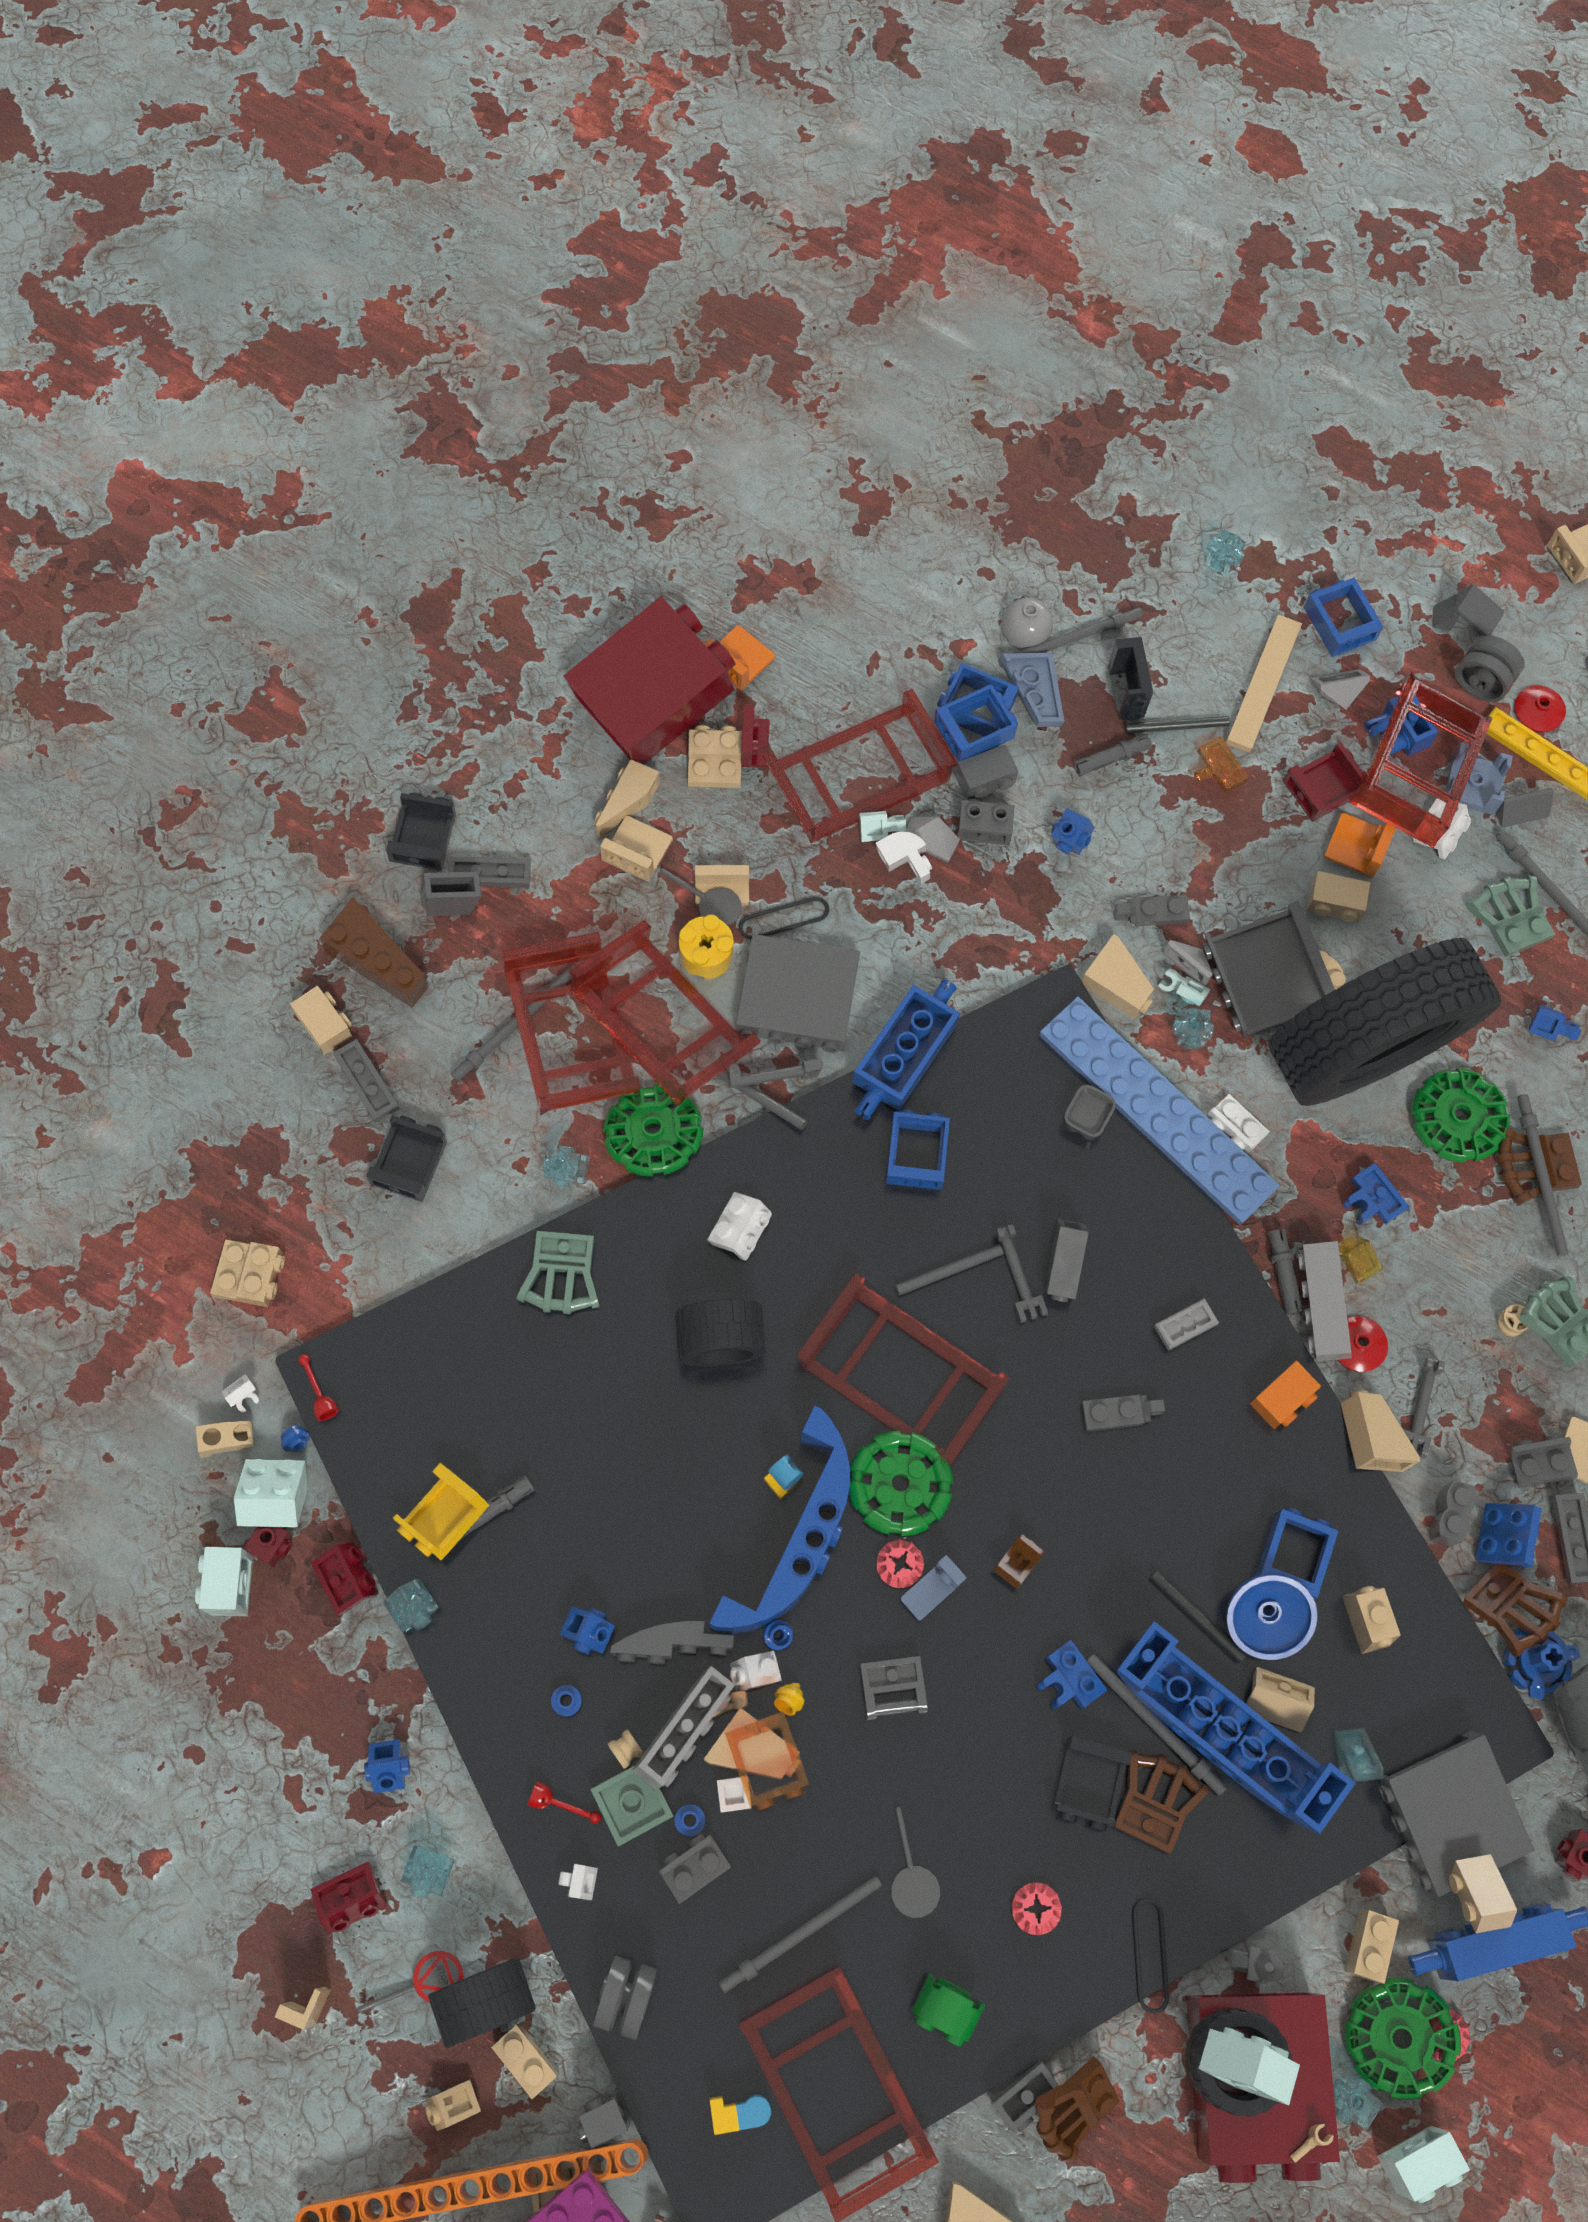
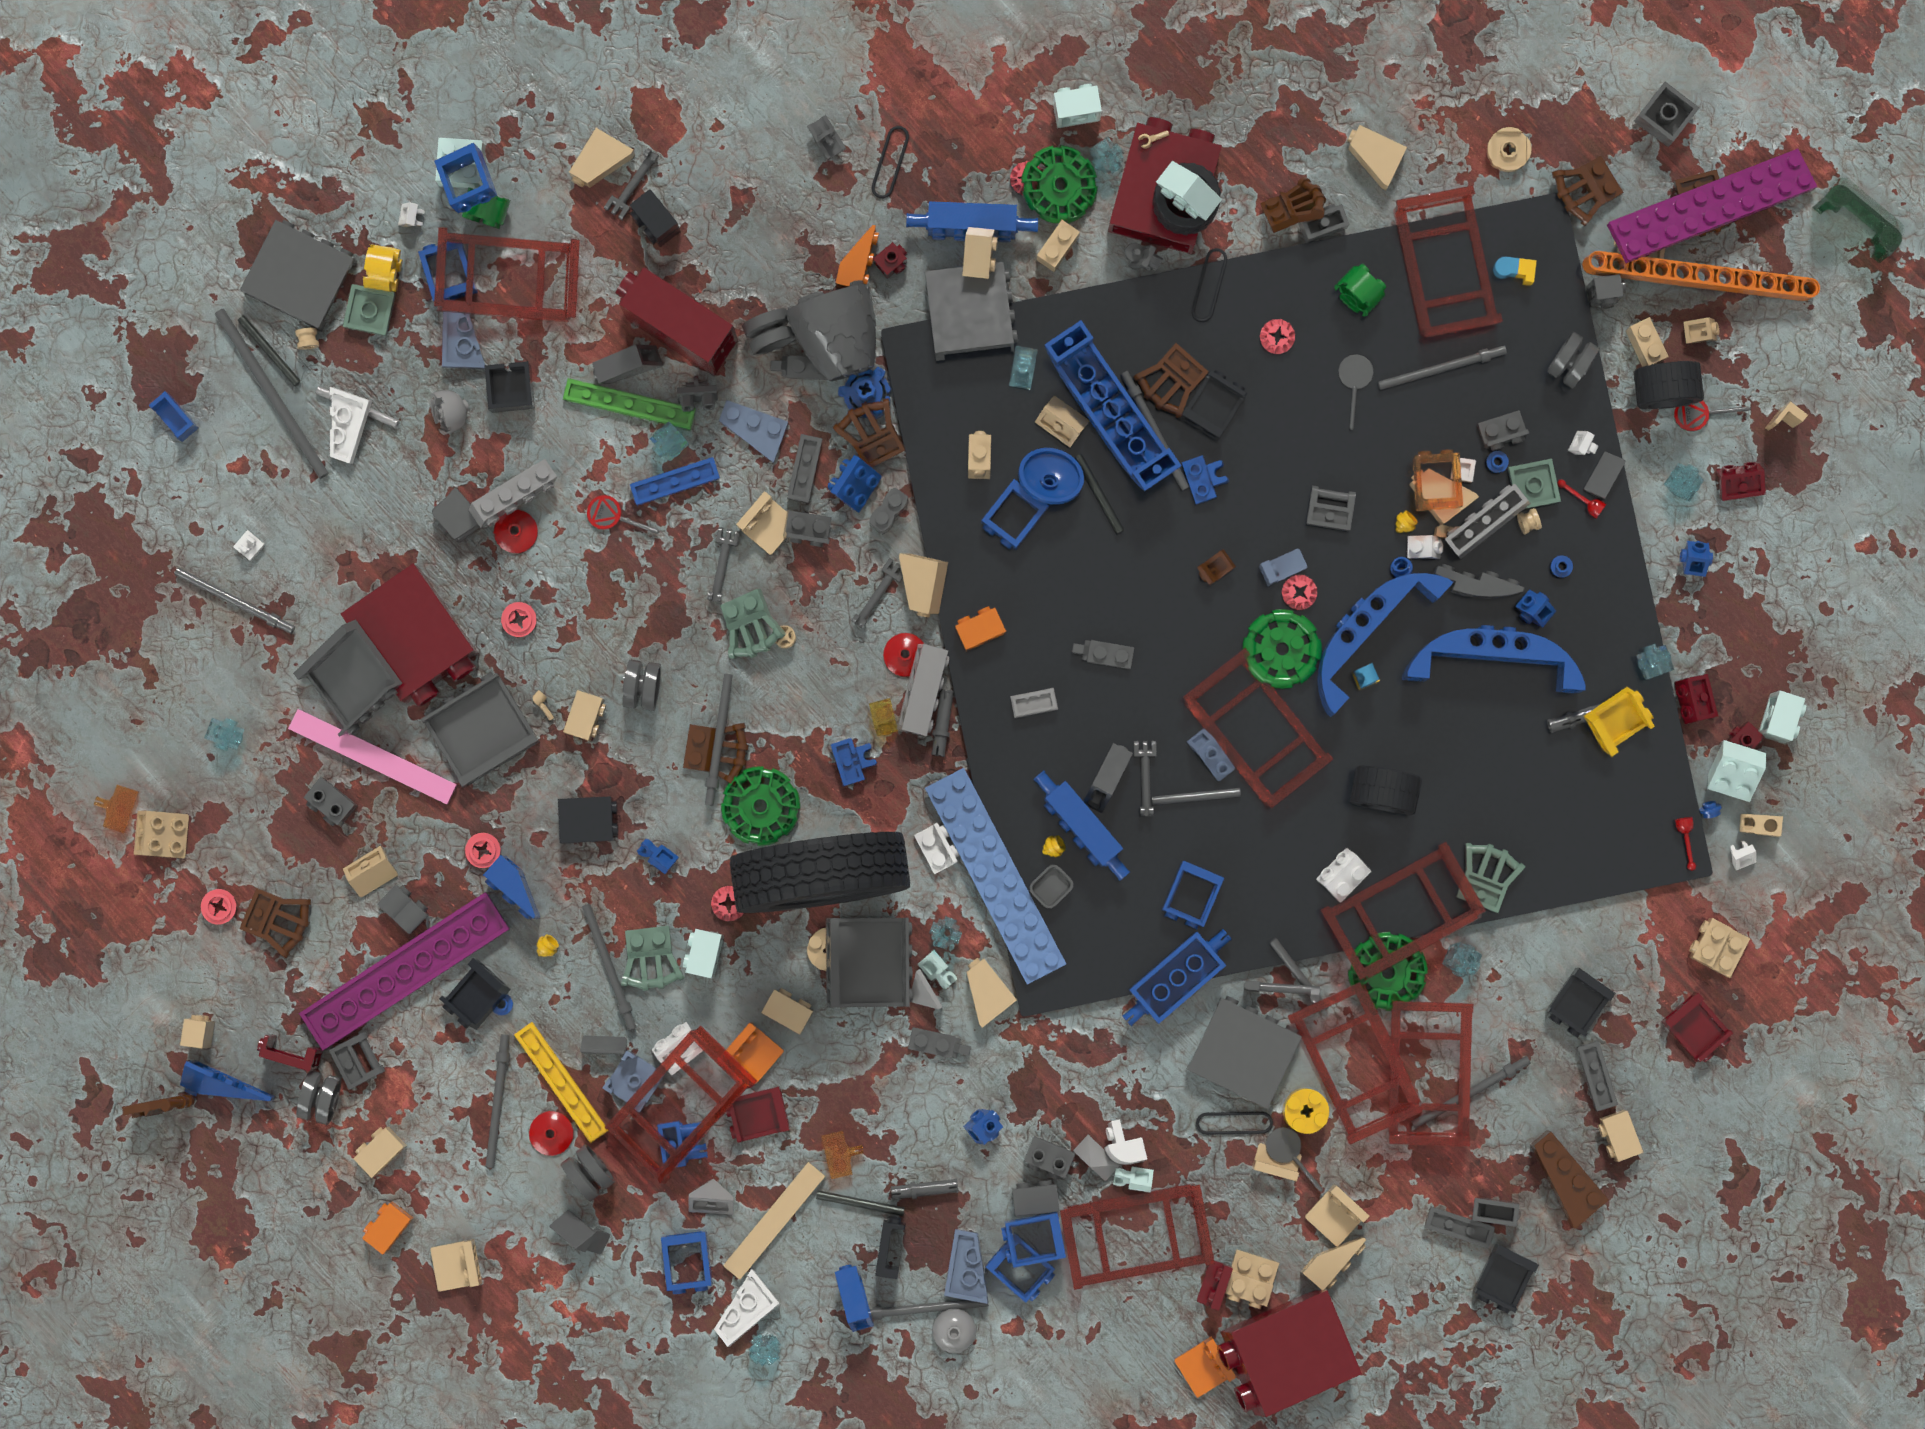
camera: 160 degrees left, 15 degrees up
none -> light aqua brick [683,929,724,978]
none -> white wing [714,1269,780,1347]
none -> blue window [835,1265,874,1332]
none -> blue brick [1033,771,1130,881]
none -> yellow plate [1042,835,1066,857]
none -> sand blue bracket [1187,728,1235,781]
none -> clear red piece [1321,842,1486,981]
none -> blue slope [1402,625,1586,694]
none -> dark grey slope [1583,452,1626,500]
none -> dark red panel [1661,992,1733,1062]

